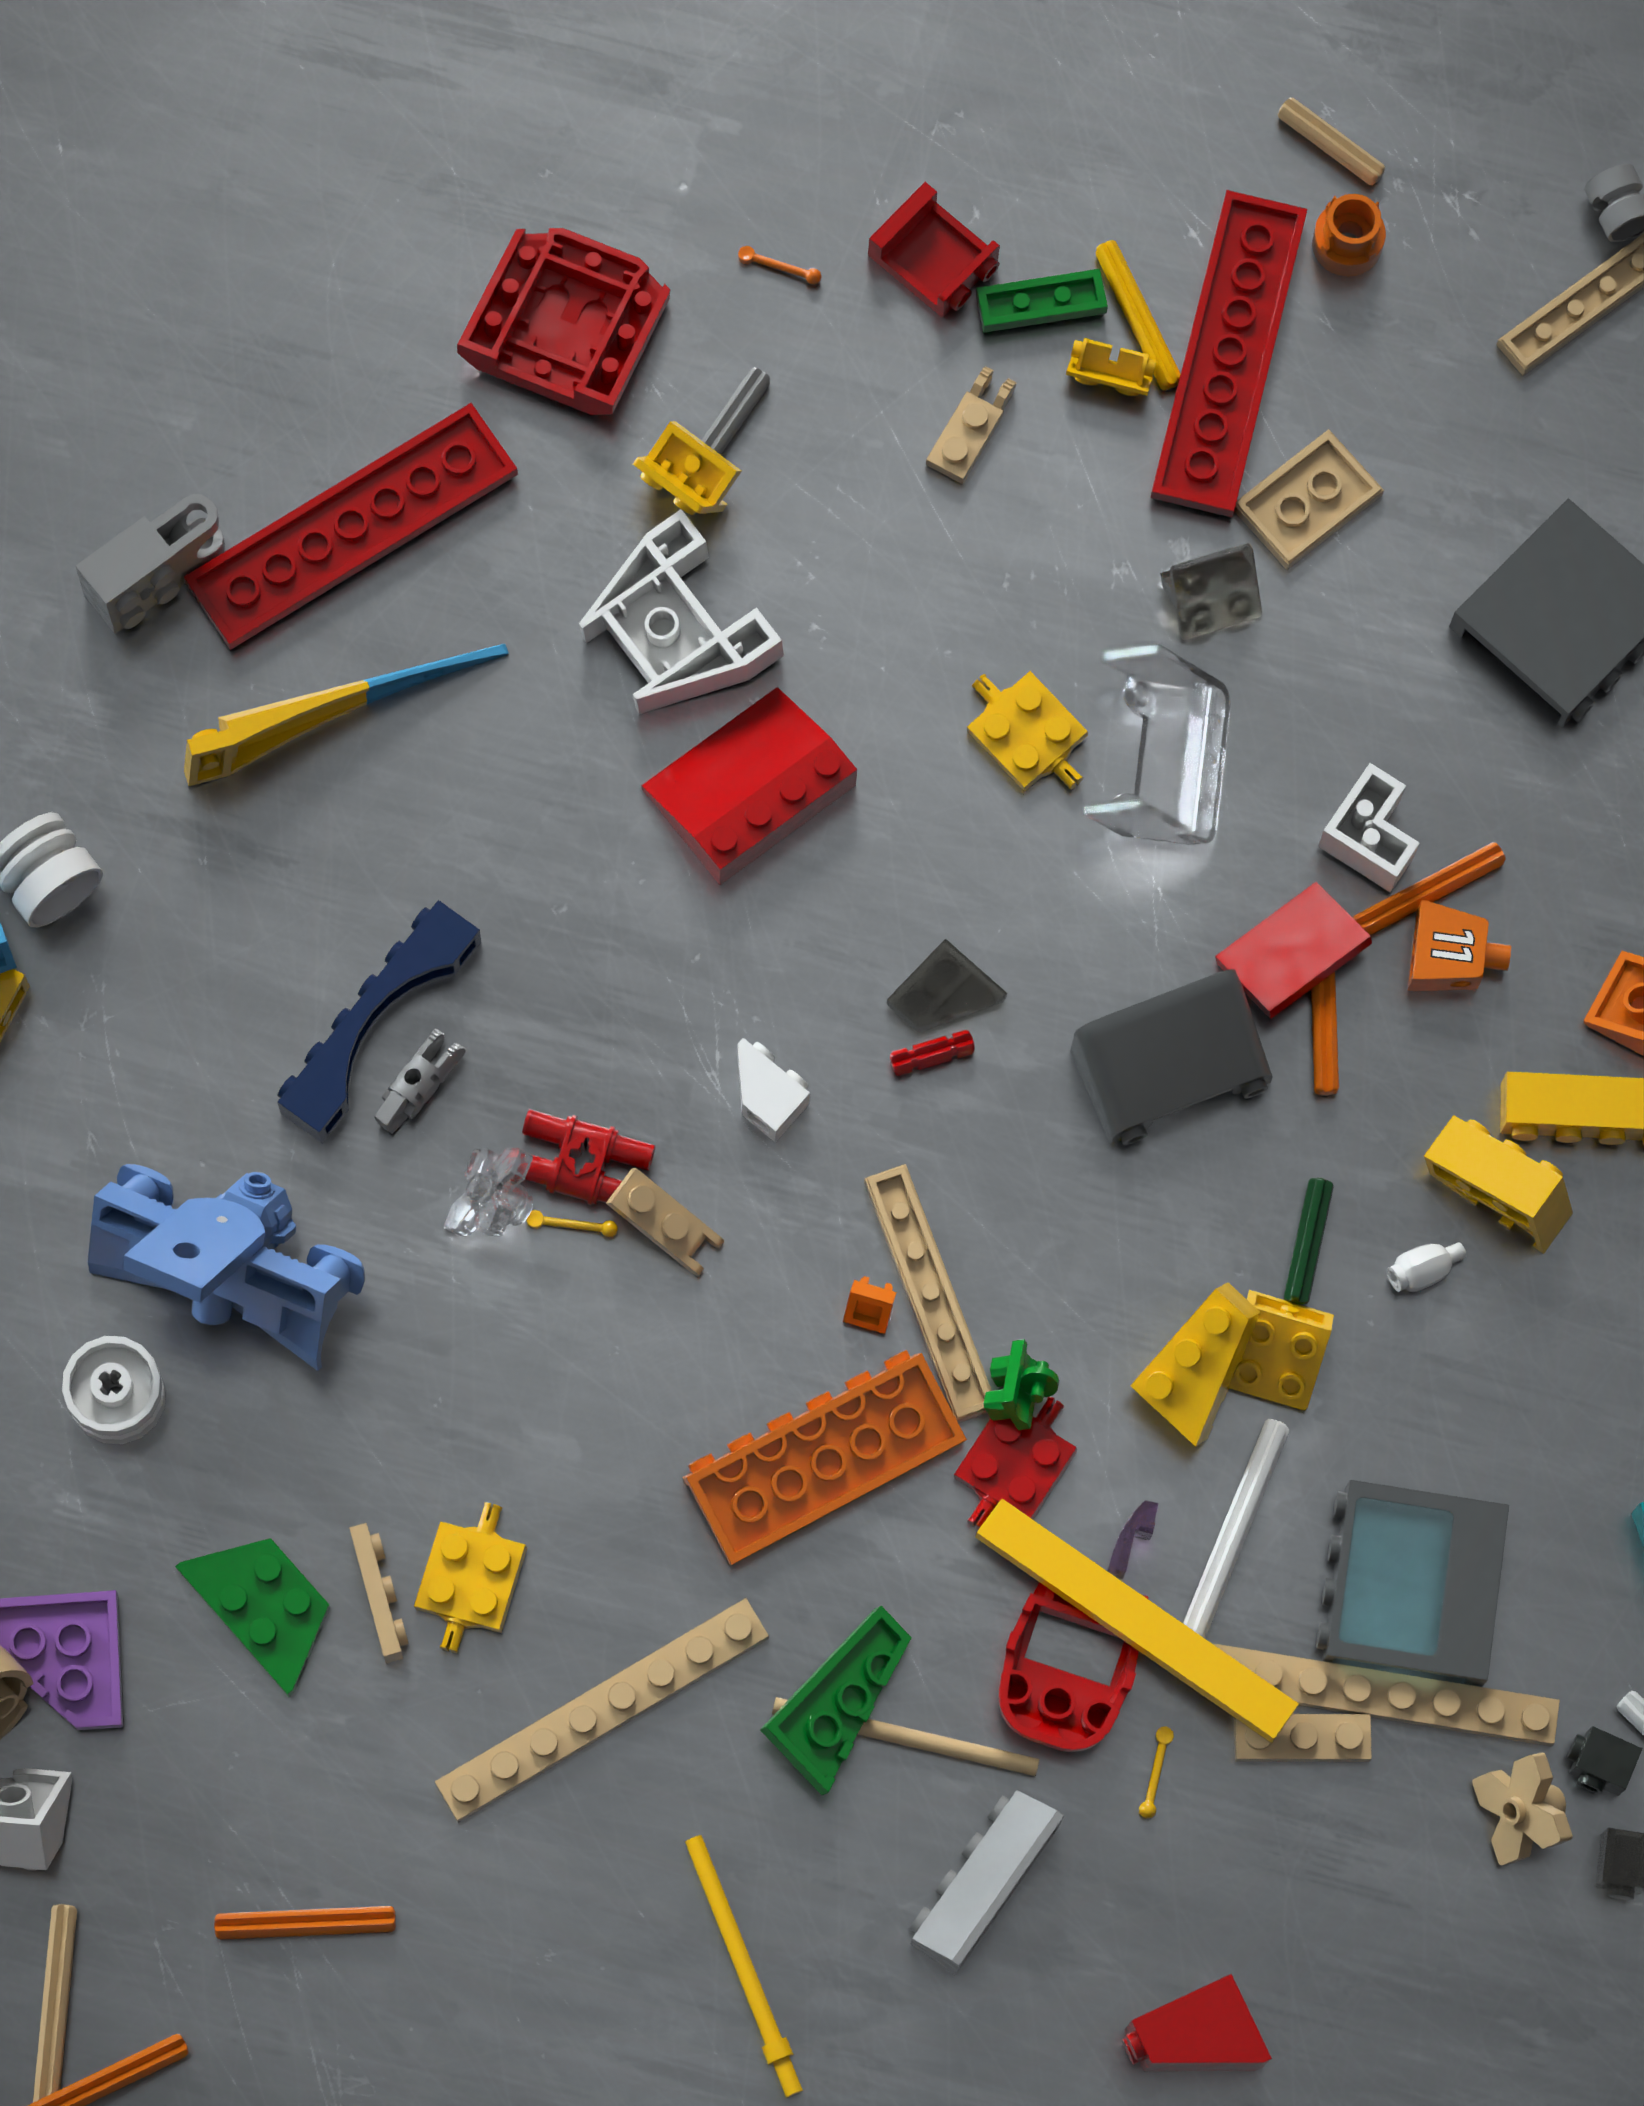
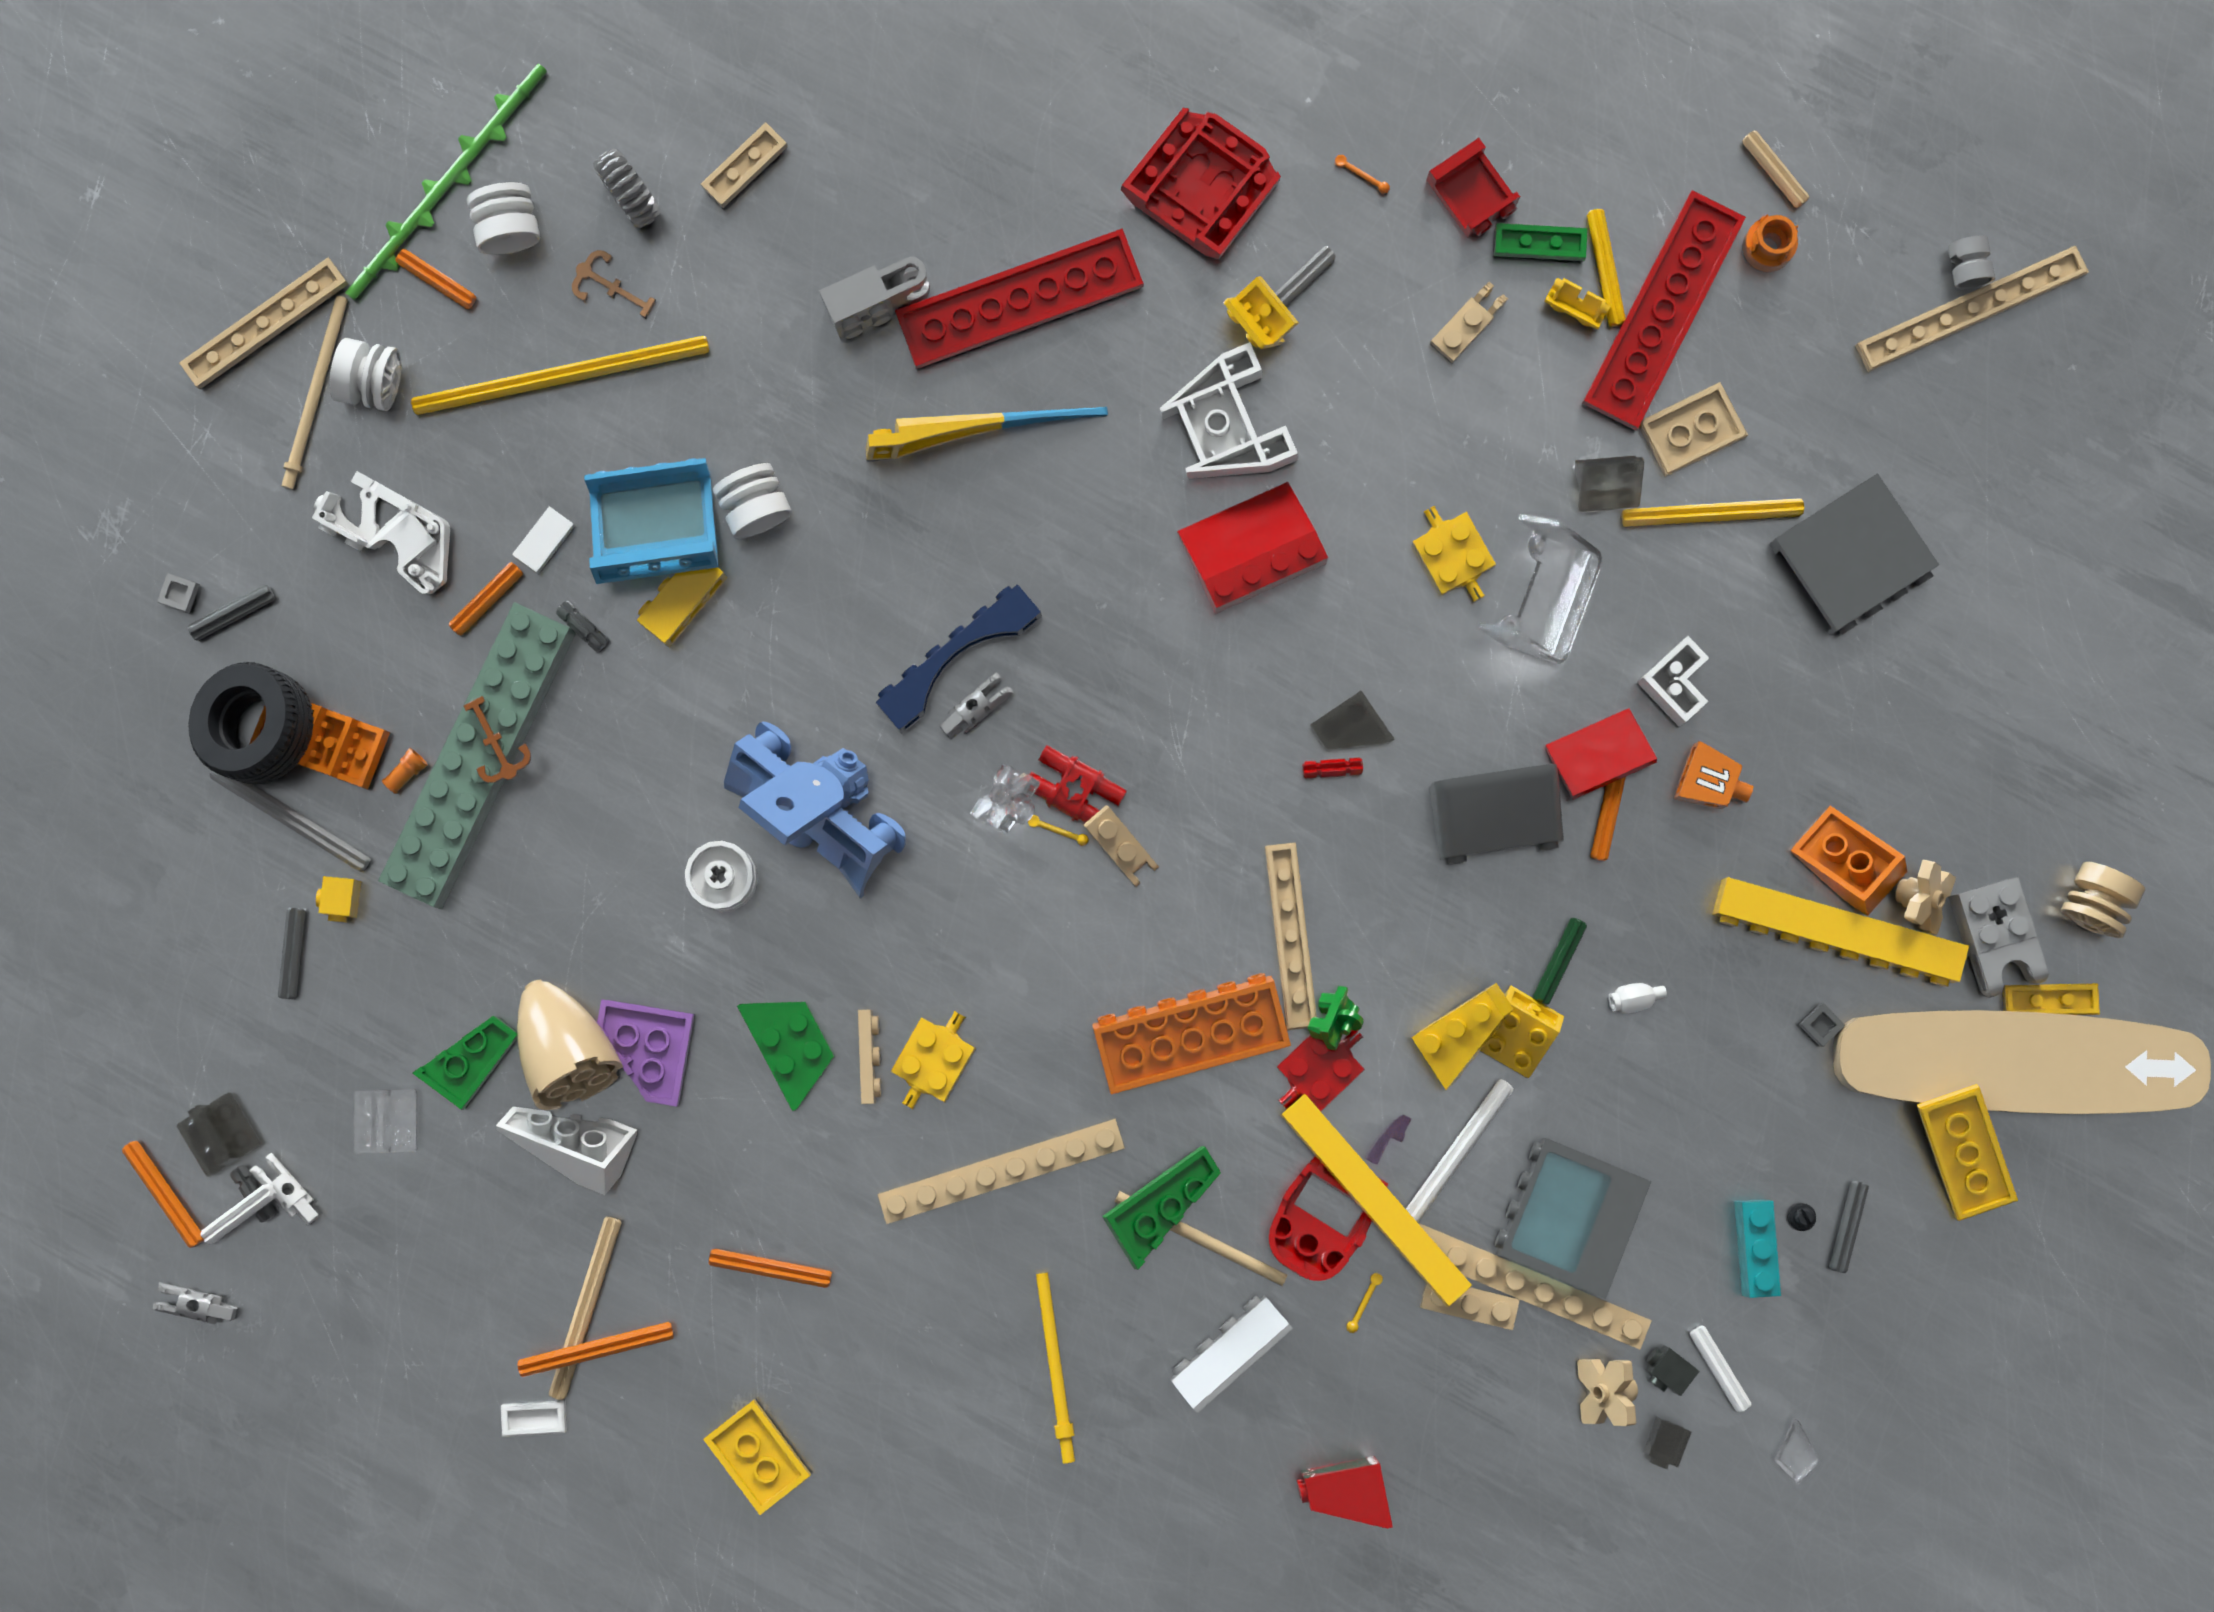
camera: 20 degrees right, 10 degrees up
white slope [737,1038,810,1142] -> none
orange tile [843,1276,897,1334] -> none
orange axle [1352,843,1506,935] -> none
yellow wedge [1424,1115,1573,1254] -> none
none -> yellow axle [1621,499,1804,527]

